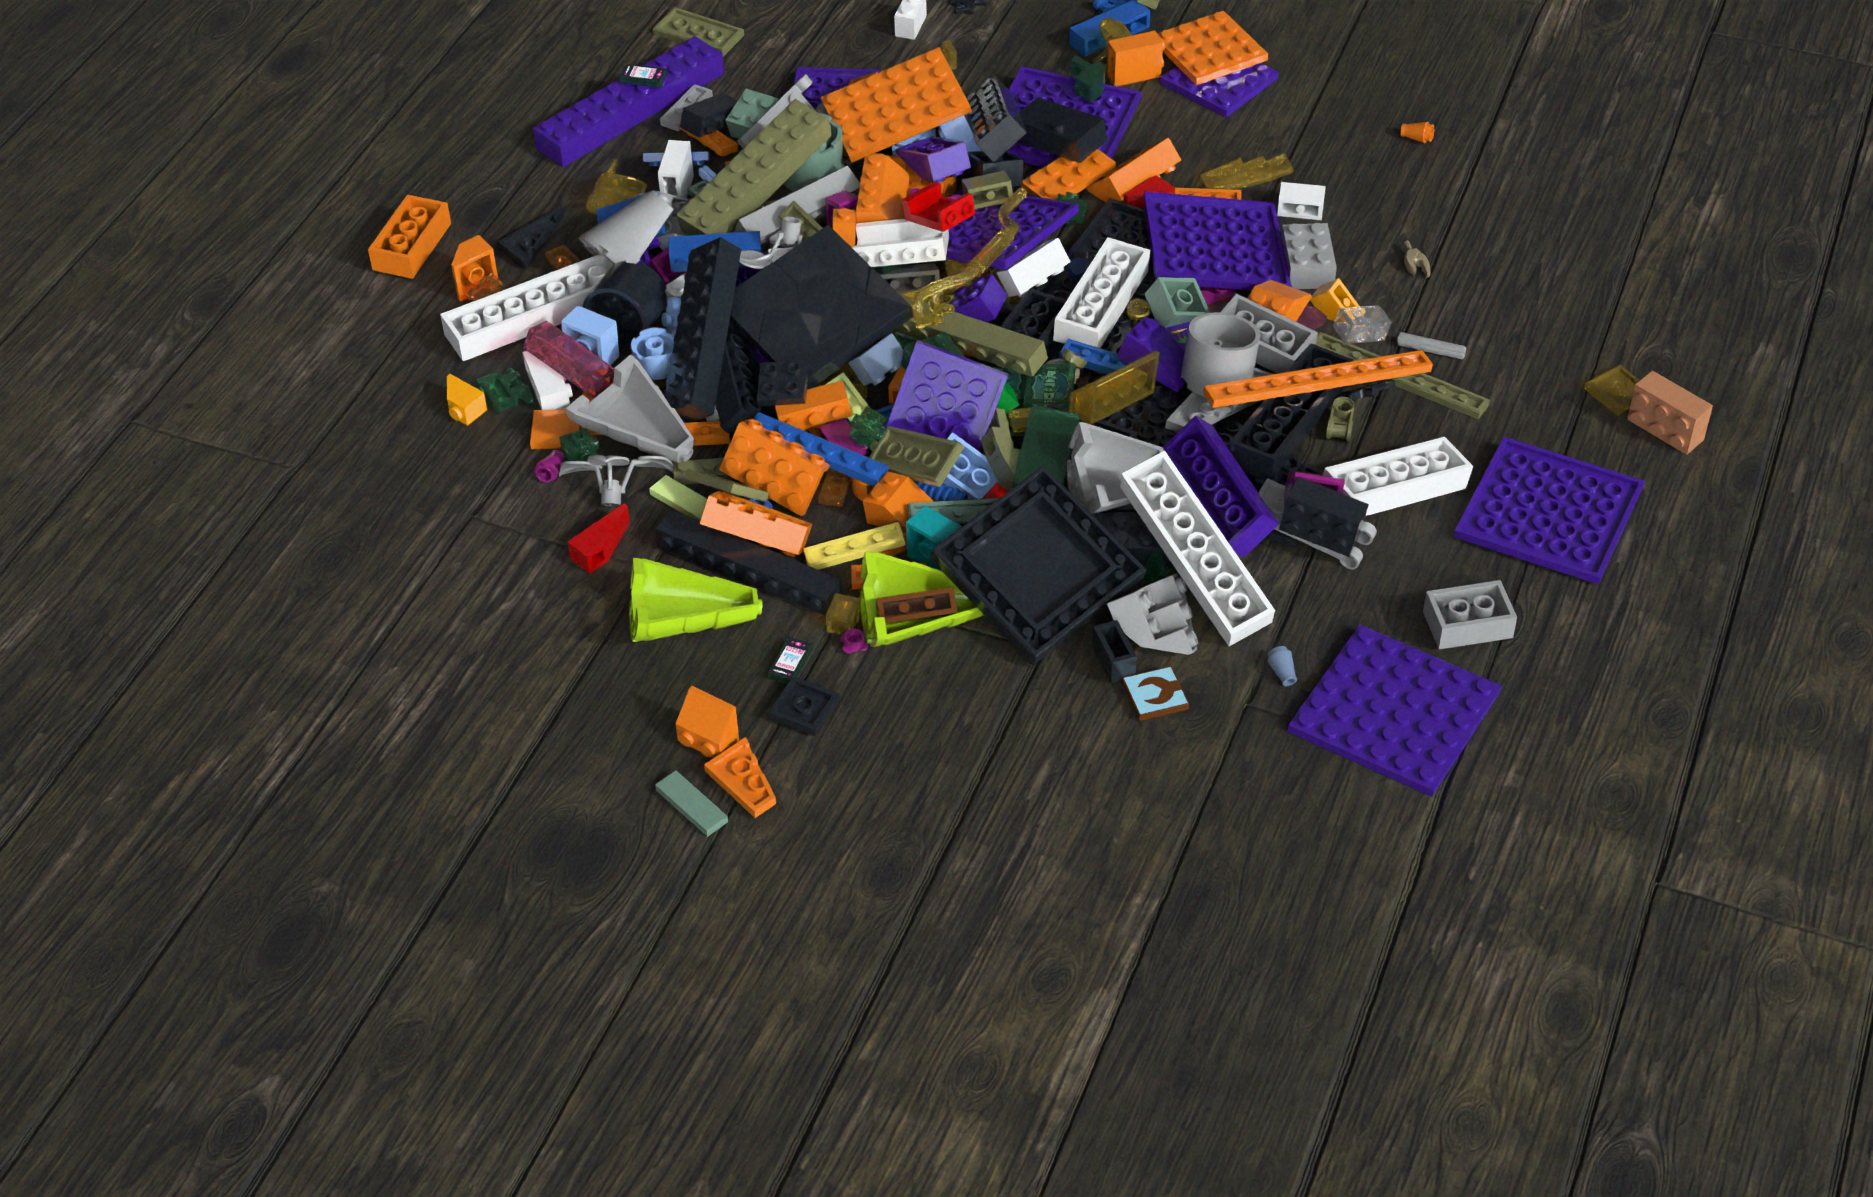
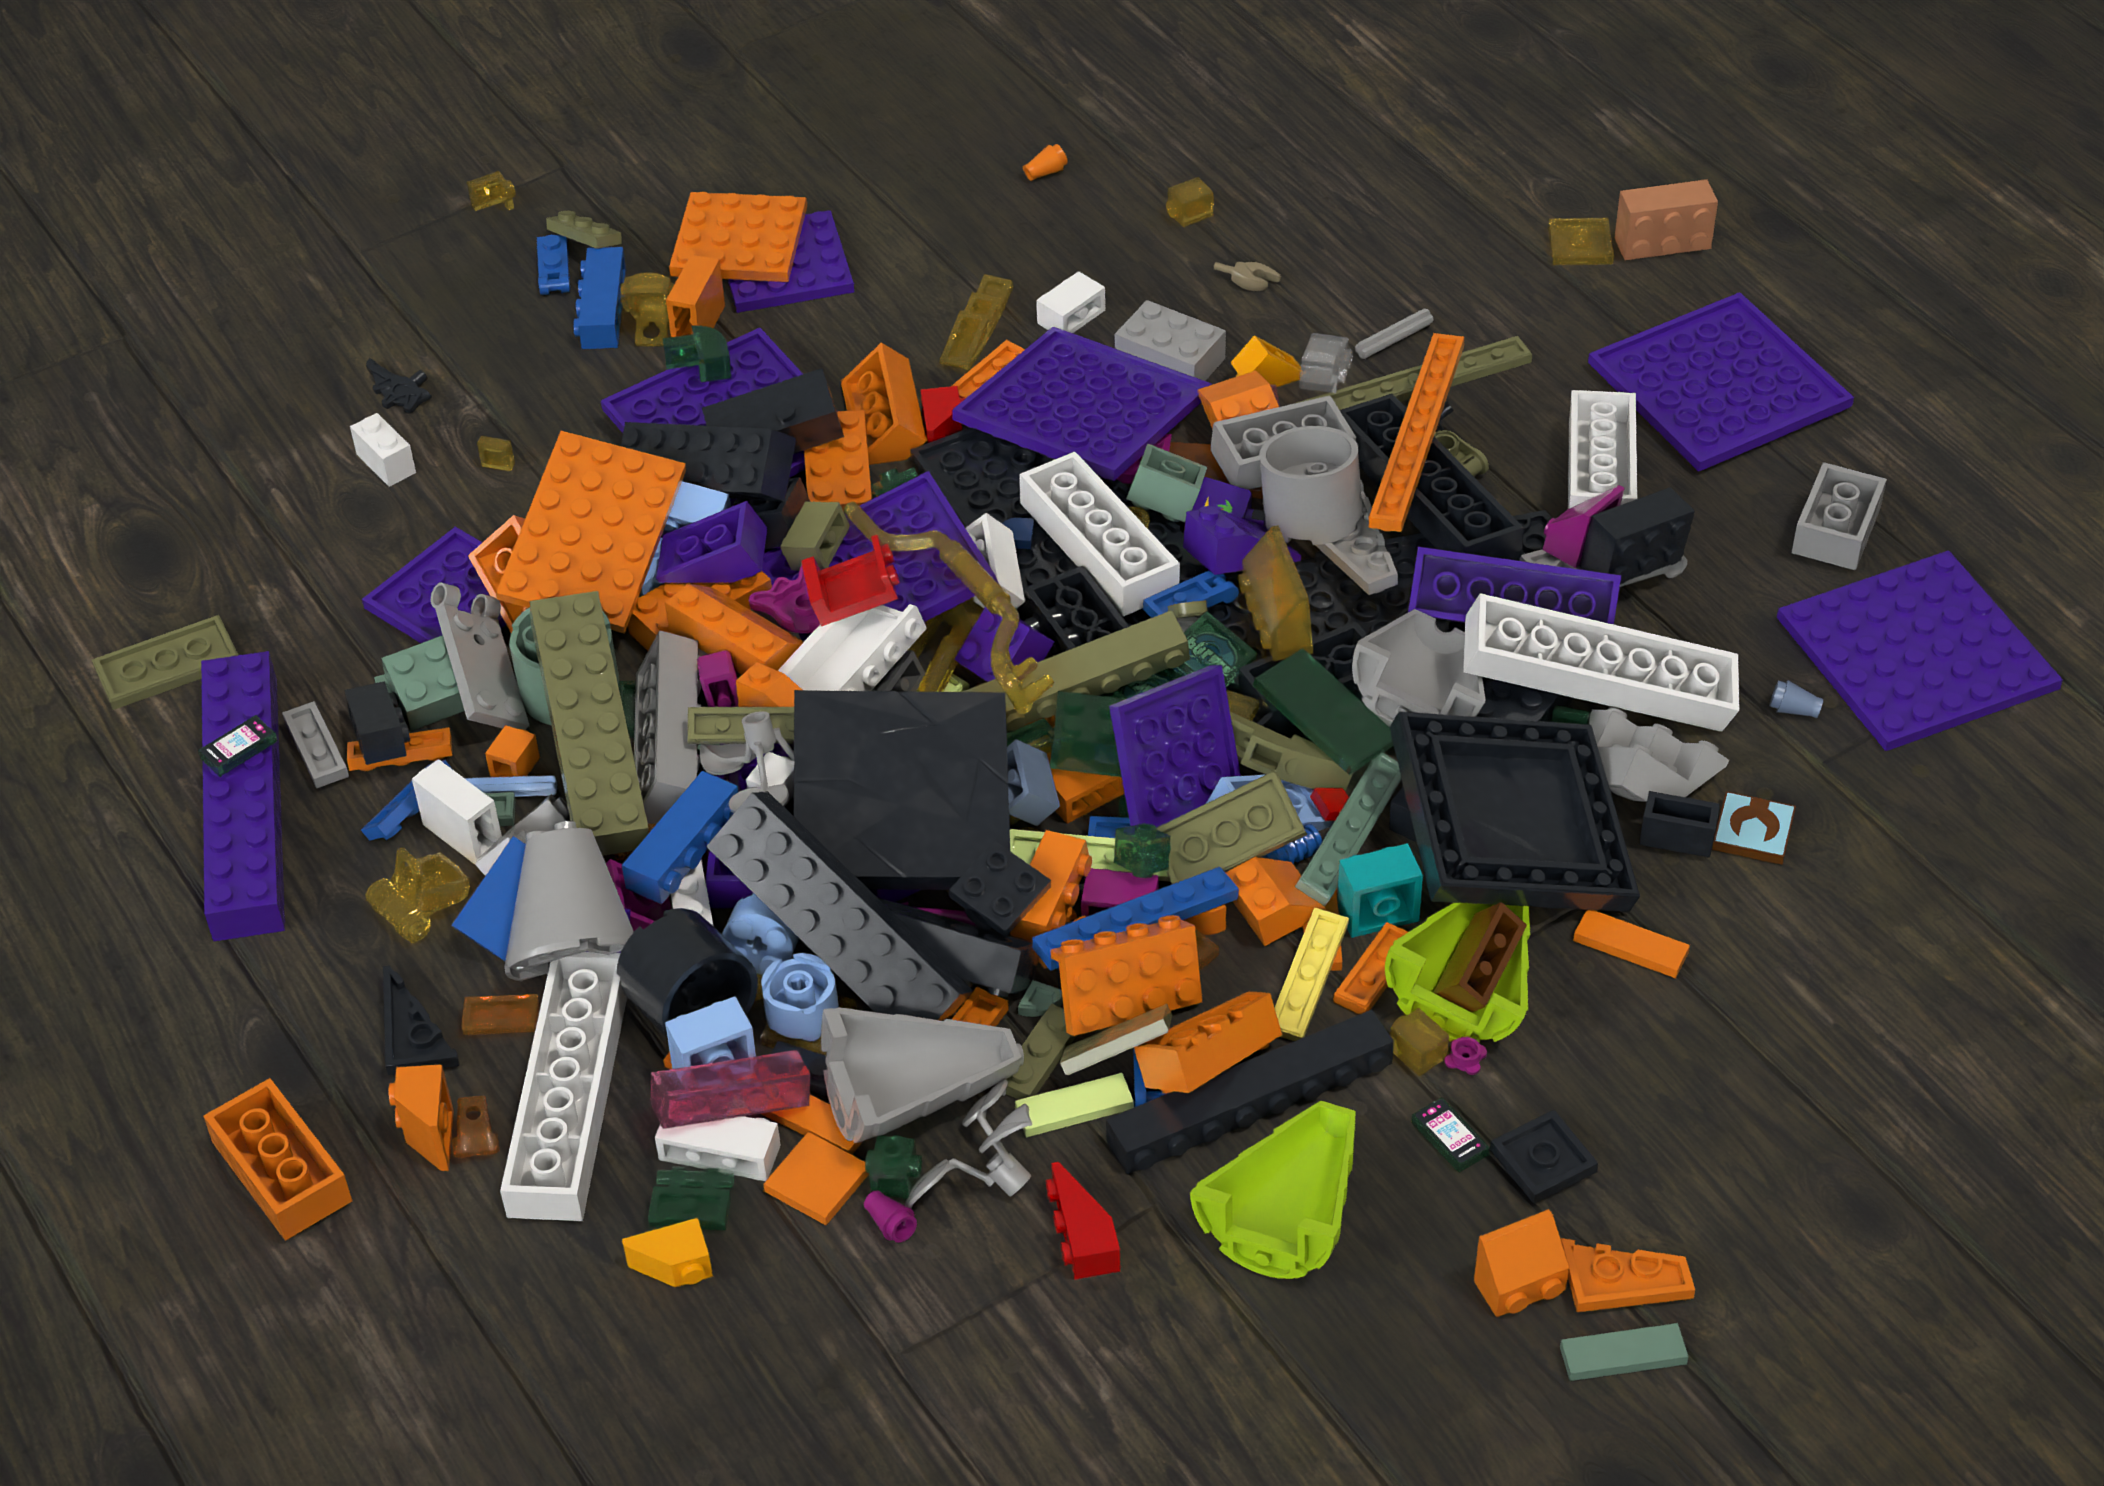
camera: 55 degrees left, 0 degrees up
none -> clear yellow brick [1166,177,1214,227]
none -> orange tile [1573,910,1690,978]

